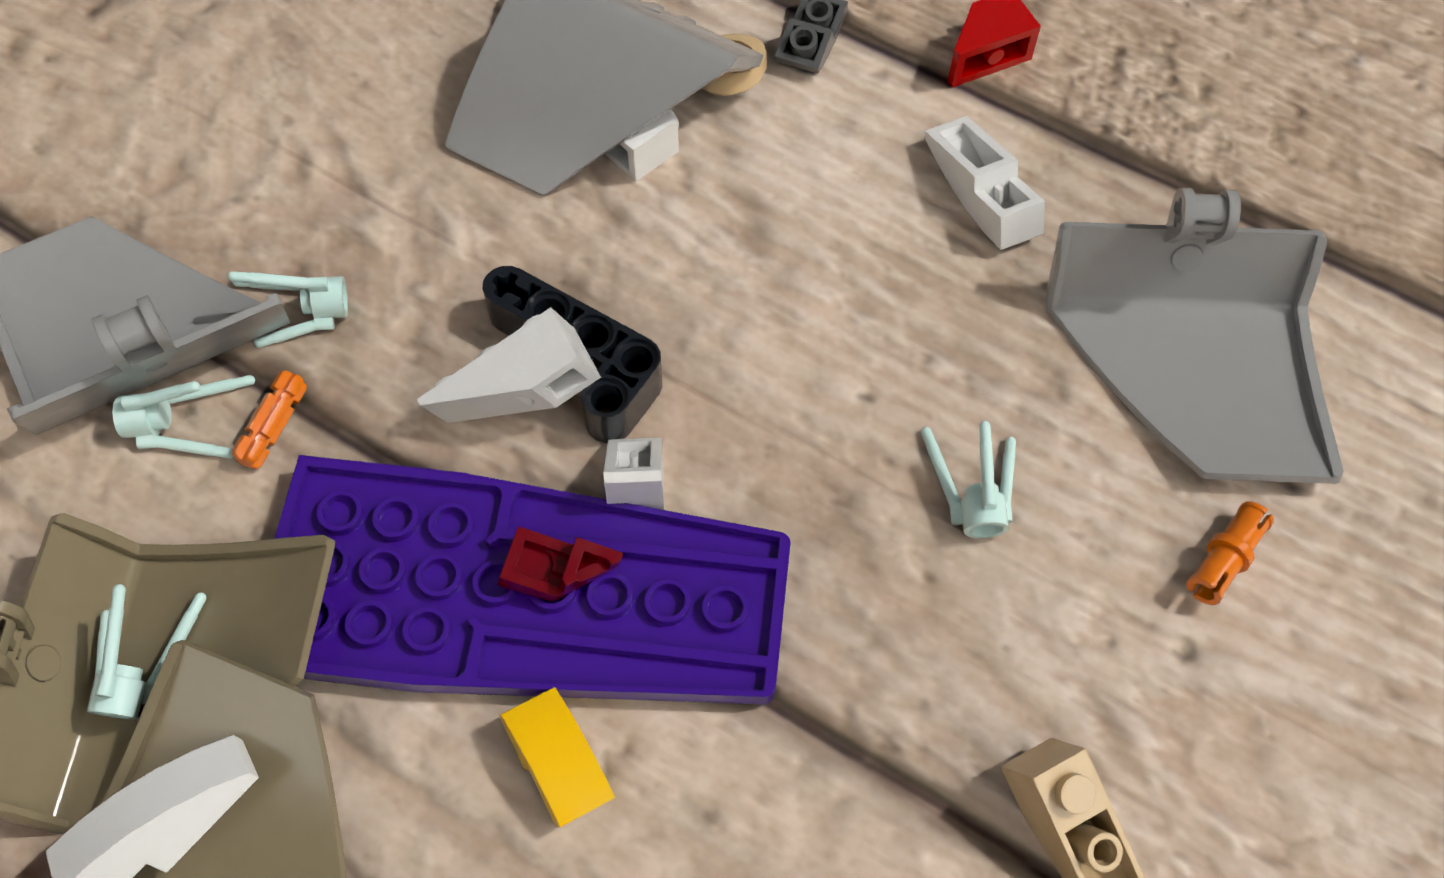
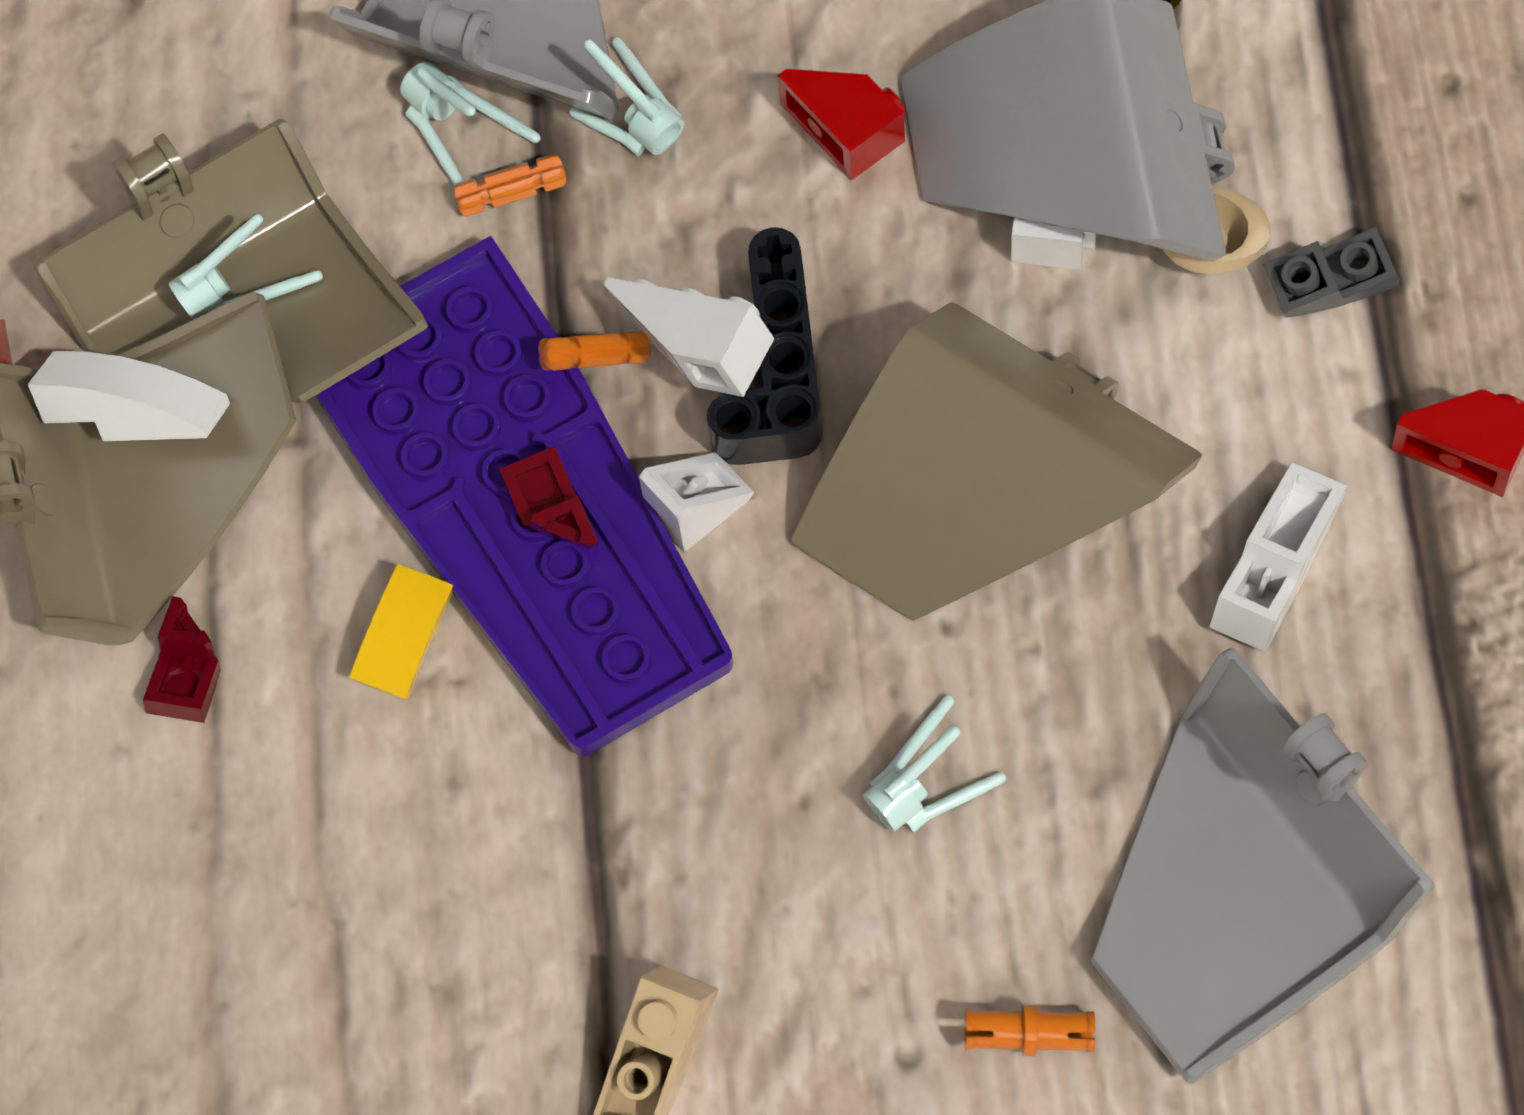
camera: 60 degrees right, 5 degrees up
none -> orange axle [538,331,651,371]
none -> red slope [777,69,906,180]
none -> dark tan panel [792,302,1202,621]

